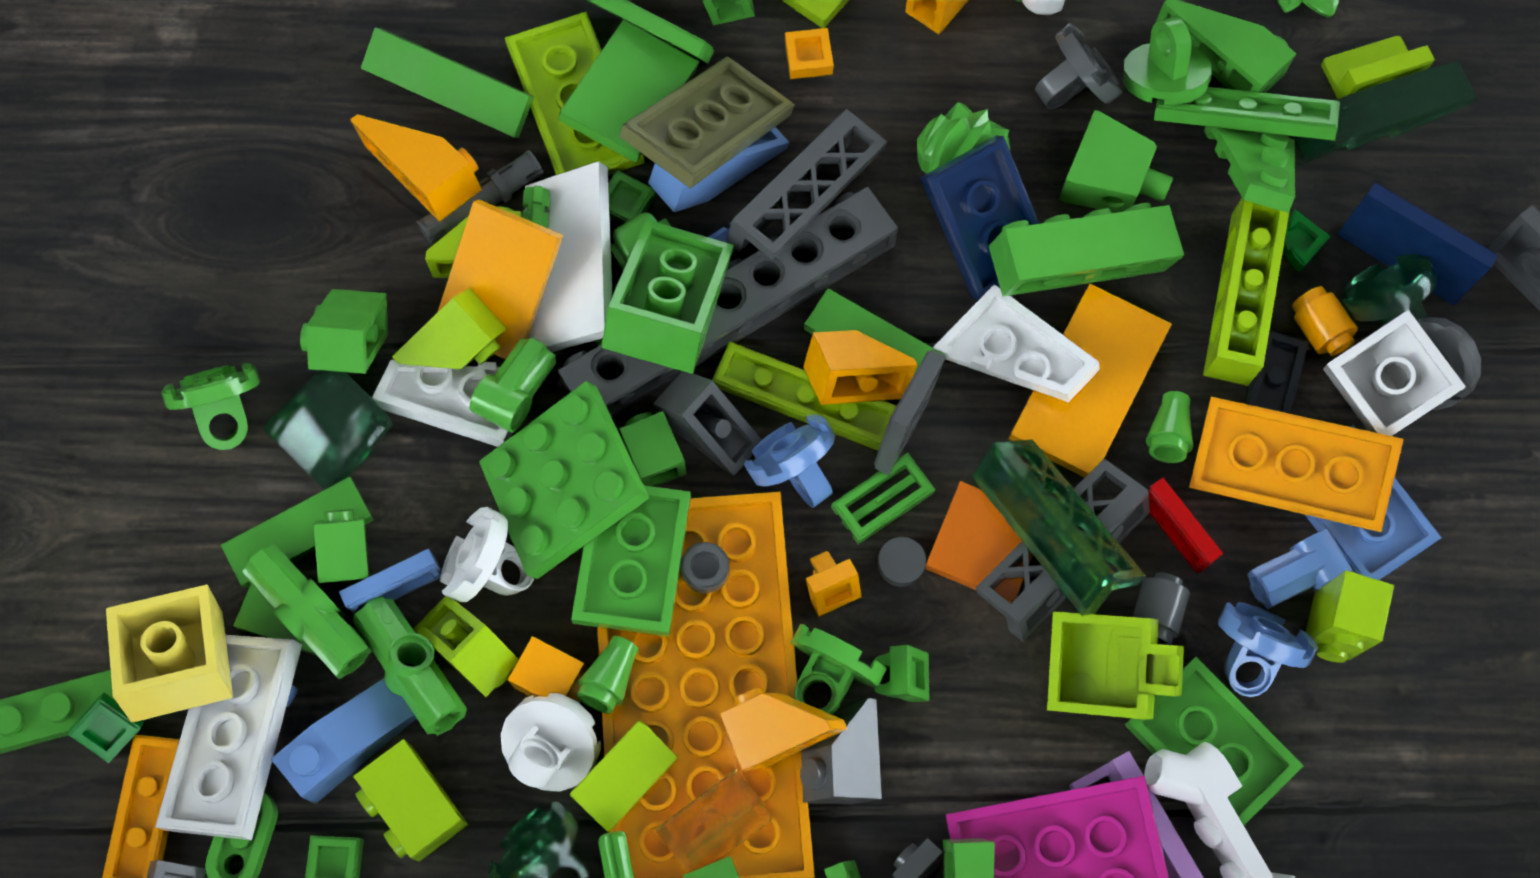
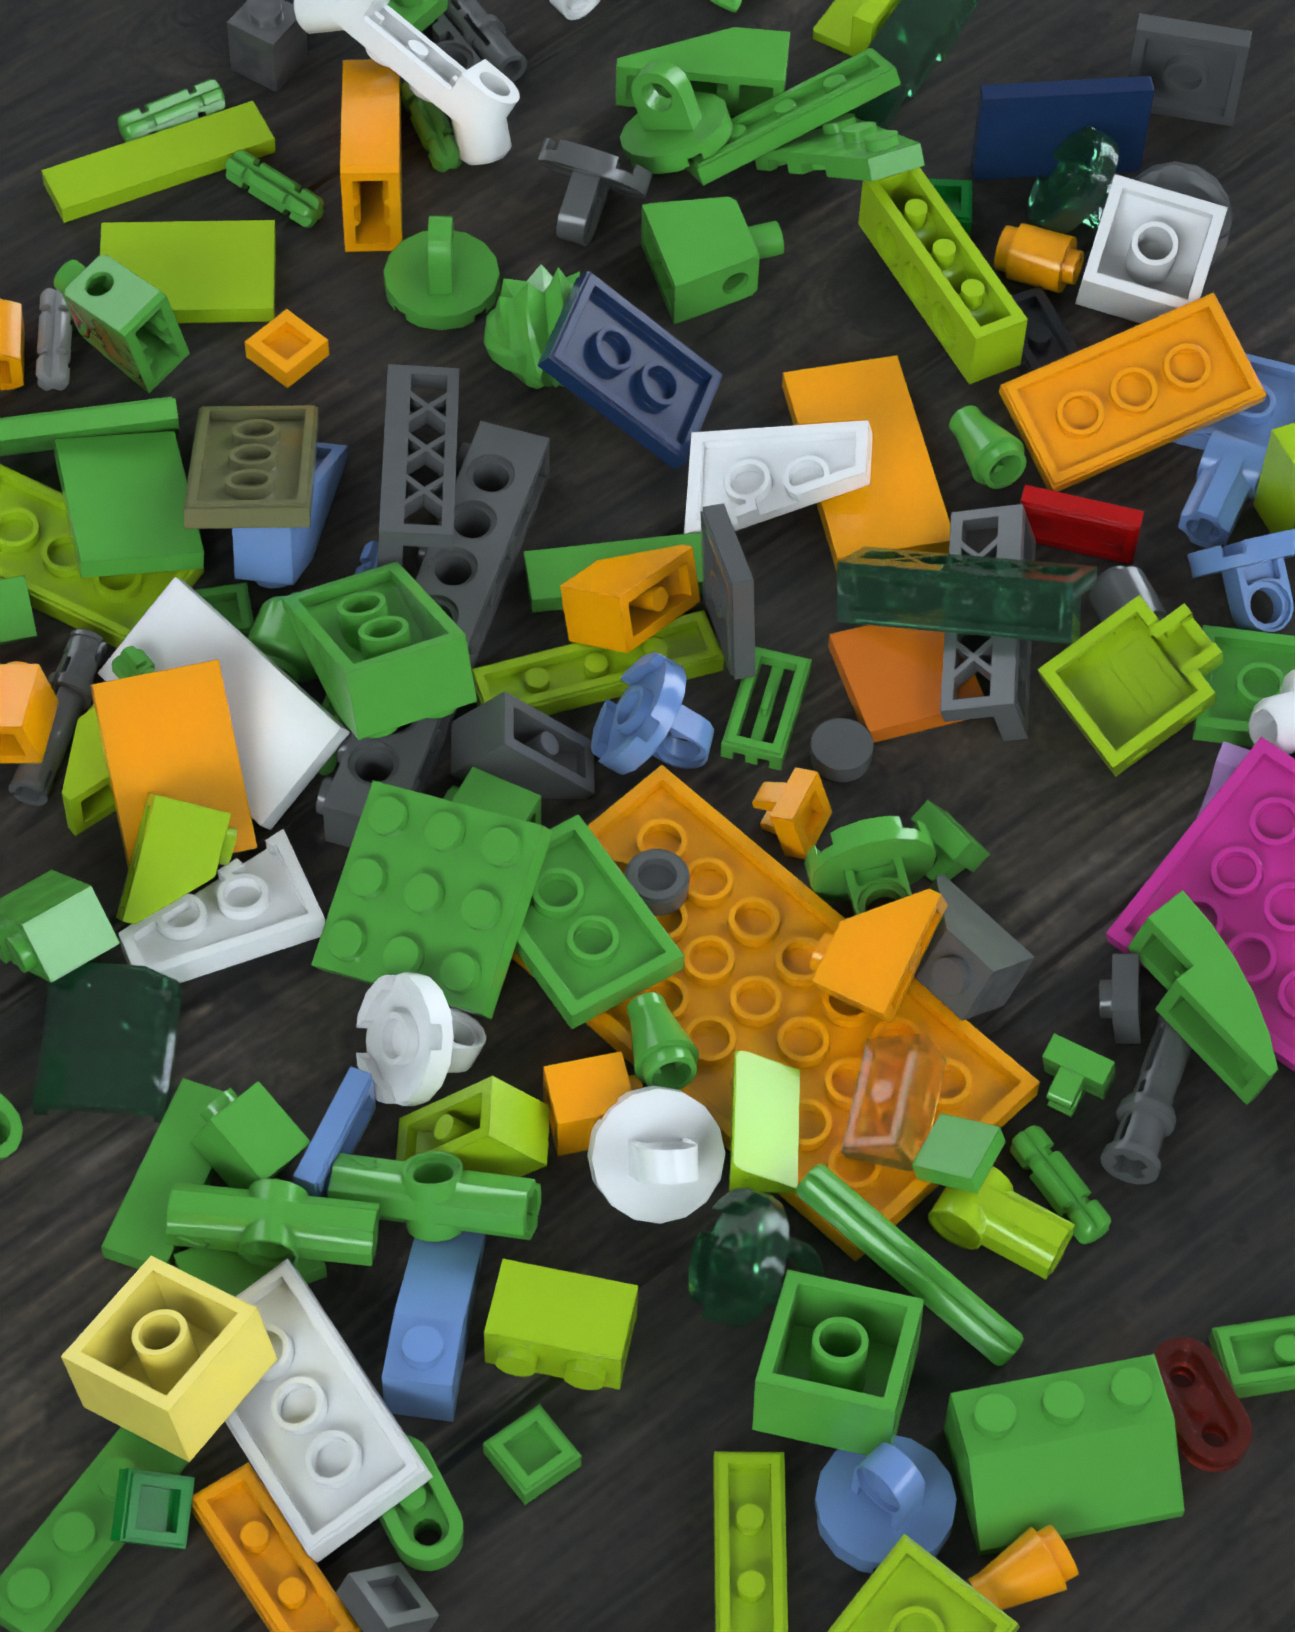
camera: 40 degrees left, 15 degrees down
bright green piece [469,337,556,433] -> none
bright green brick [989,203,1184,297] -> none
none -> bright green tile [384,216,500,330]

